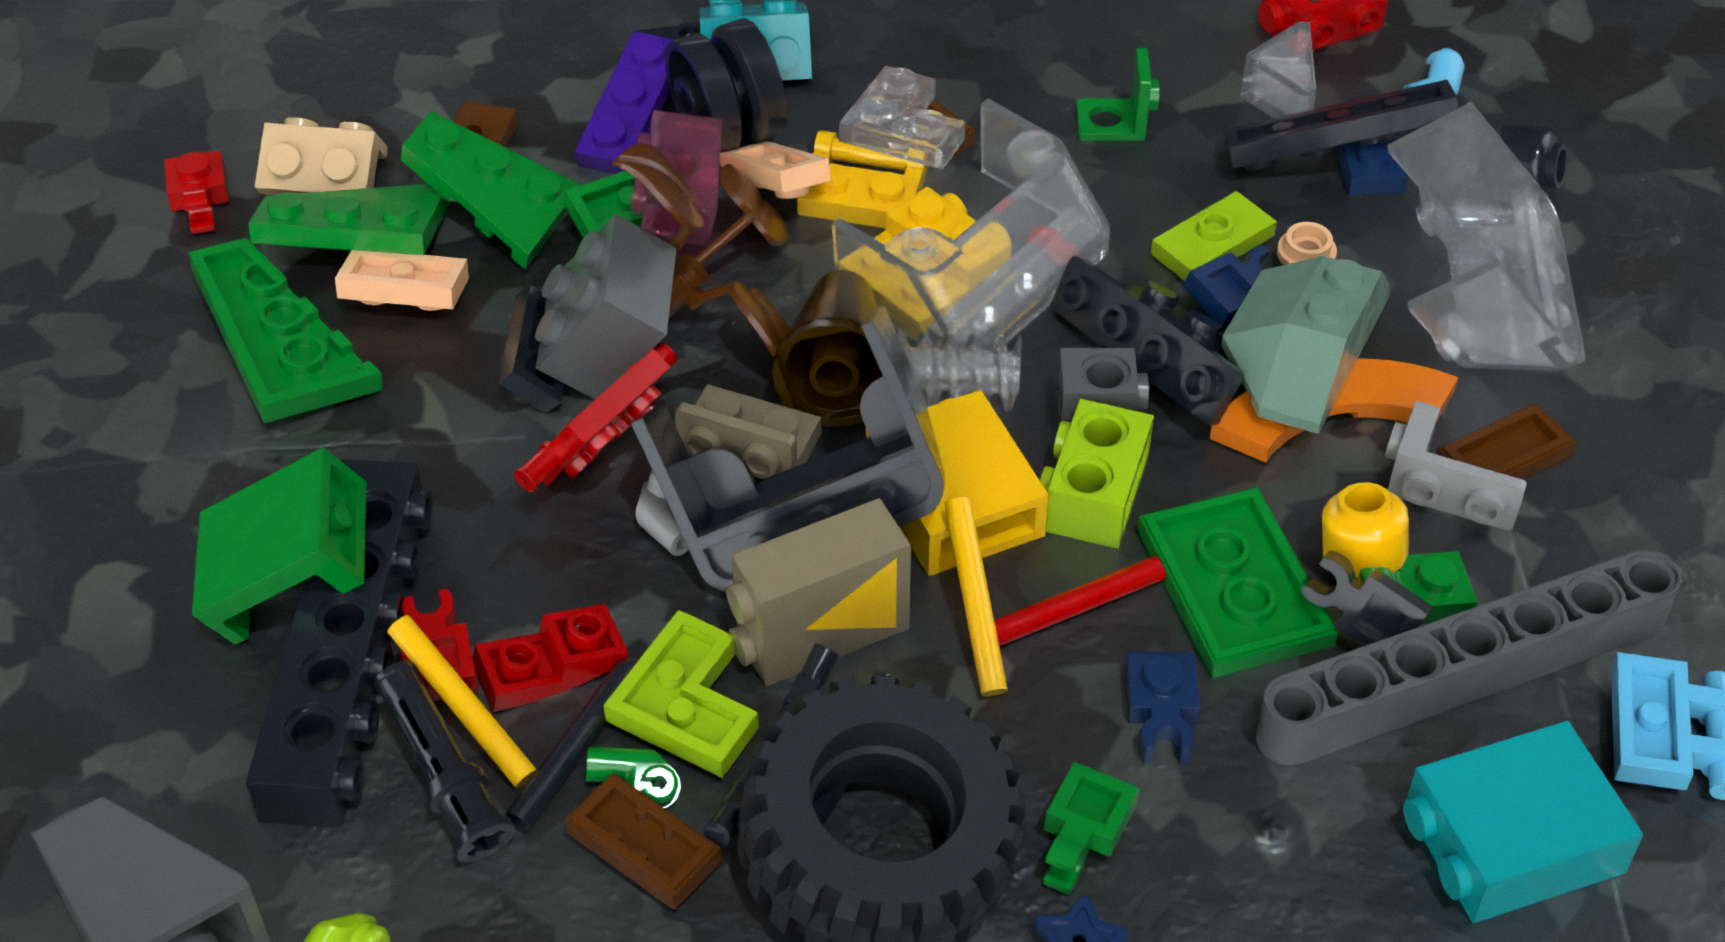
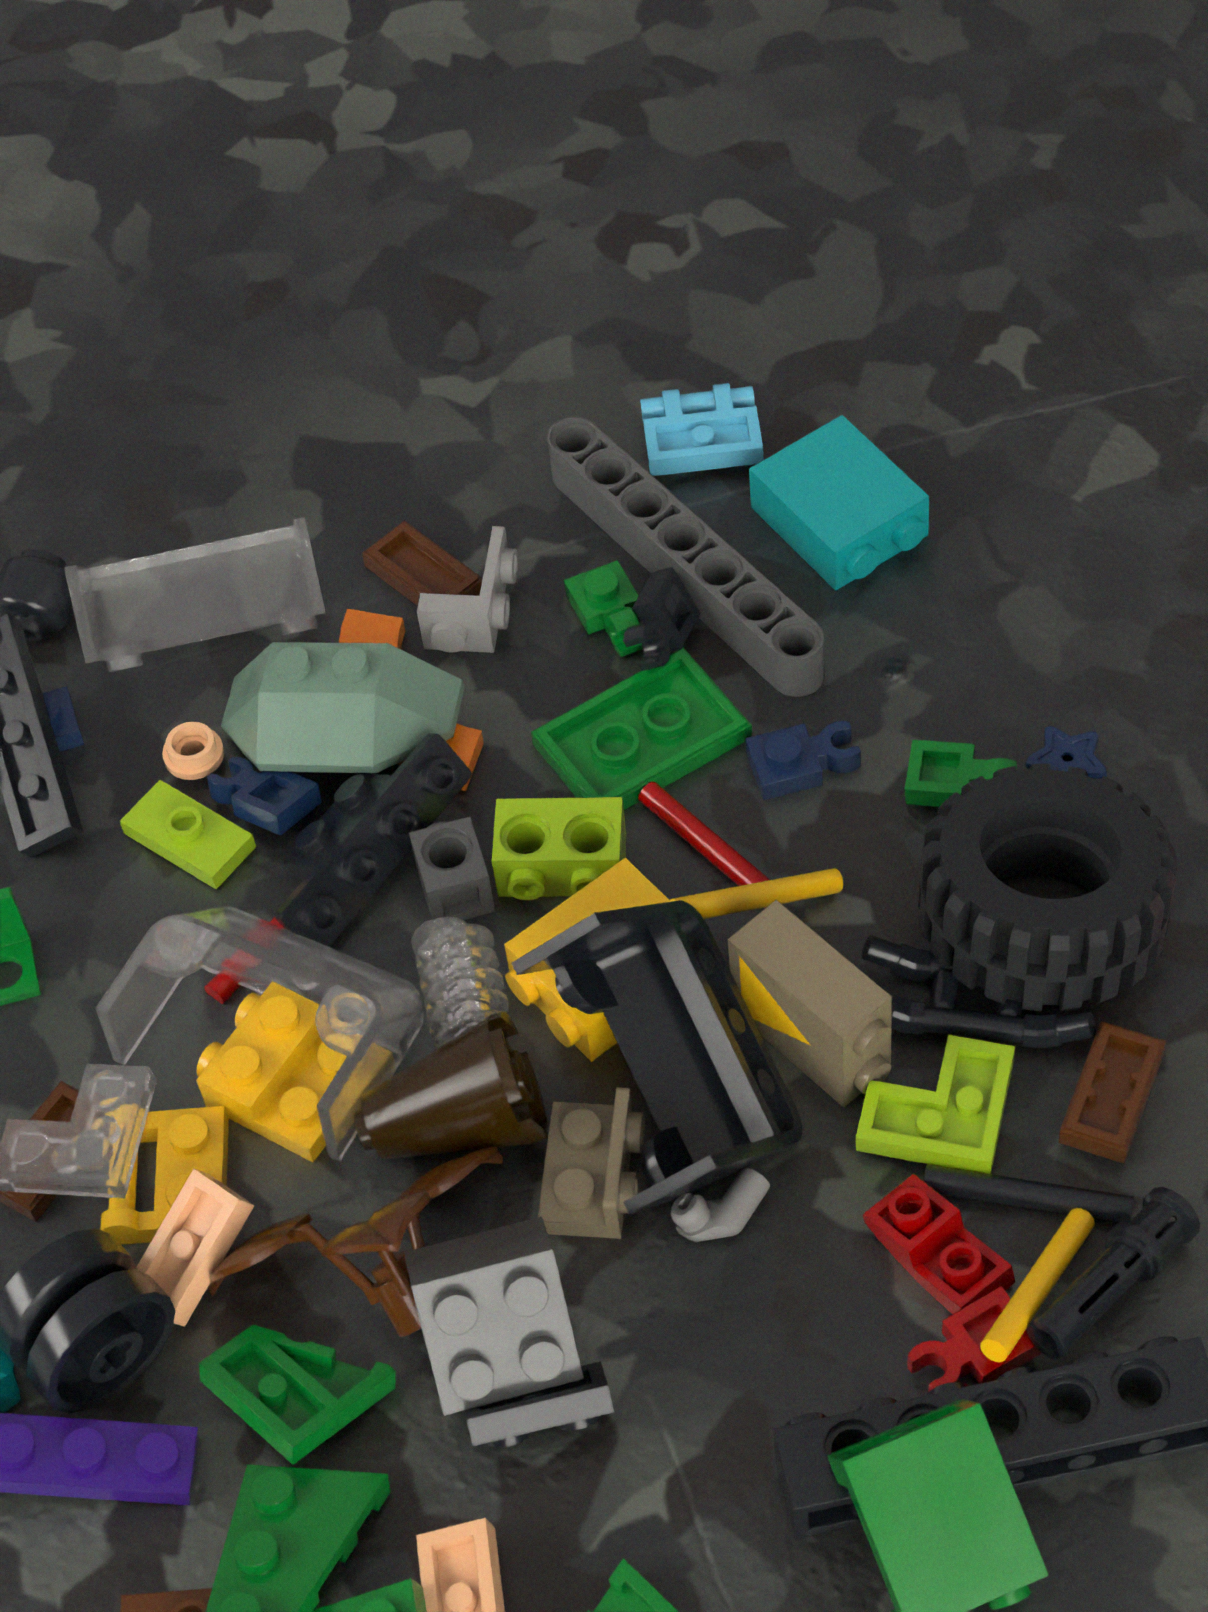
camera: 100 degrees left, 5 degrees up
red plate [514,343,677,492] -> none
green arm [586,747,681,808] -> none
clear pink brick [630,110,722,246] -> none
yellow head [1322,482,1409,580] -> none

